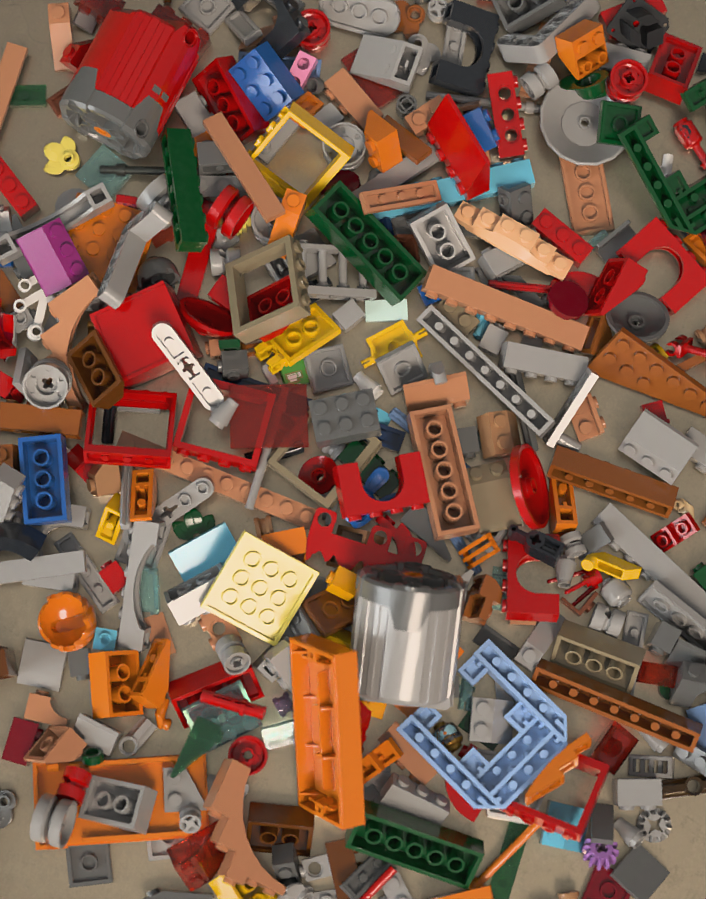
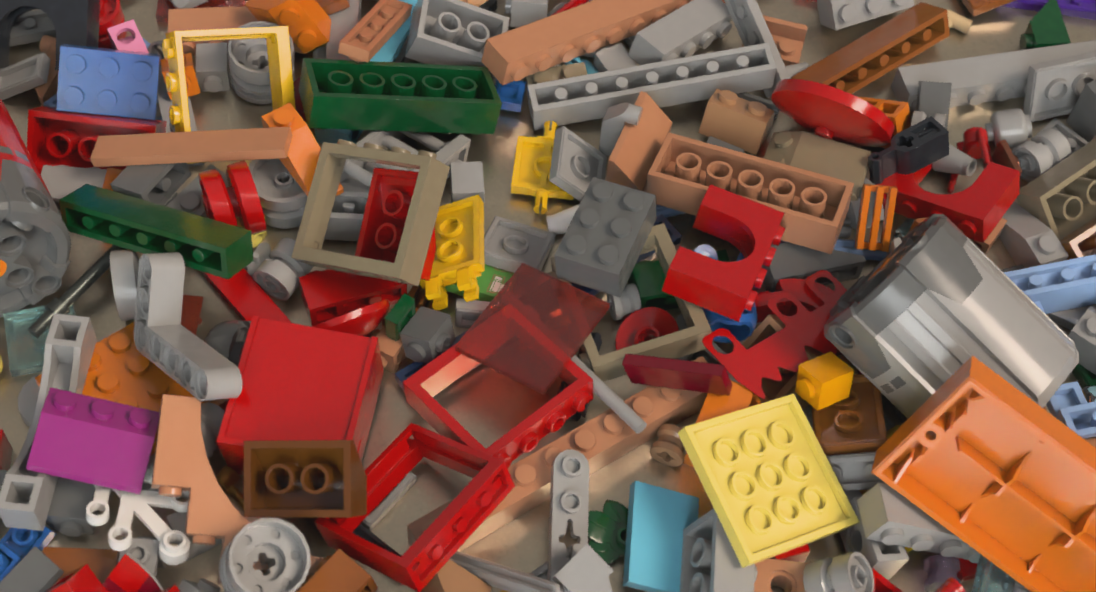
camera: 60 degrees left, 25 degrees down
red tile [116,194,139,209] -> none
orange slope [130,469,158,522] -> none
piece [152,321,224,411] -> none
light grey cone [209,397,239,430] -> none
light aqua tile [365,299,408,323] -> none
yellow piece [581,552,642,580] -> none
red slope [650,512,701,552] -> none
none -> dark red tile [622,353,733,396]

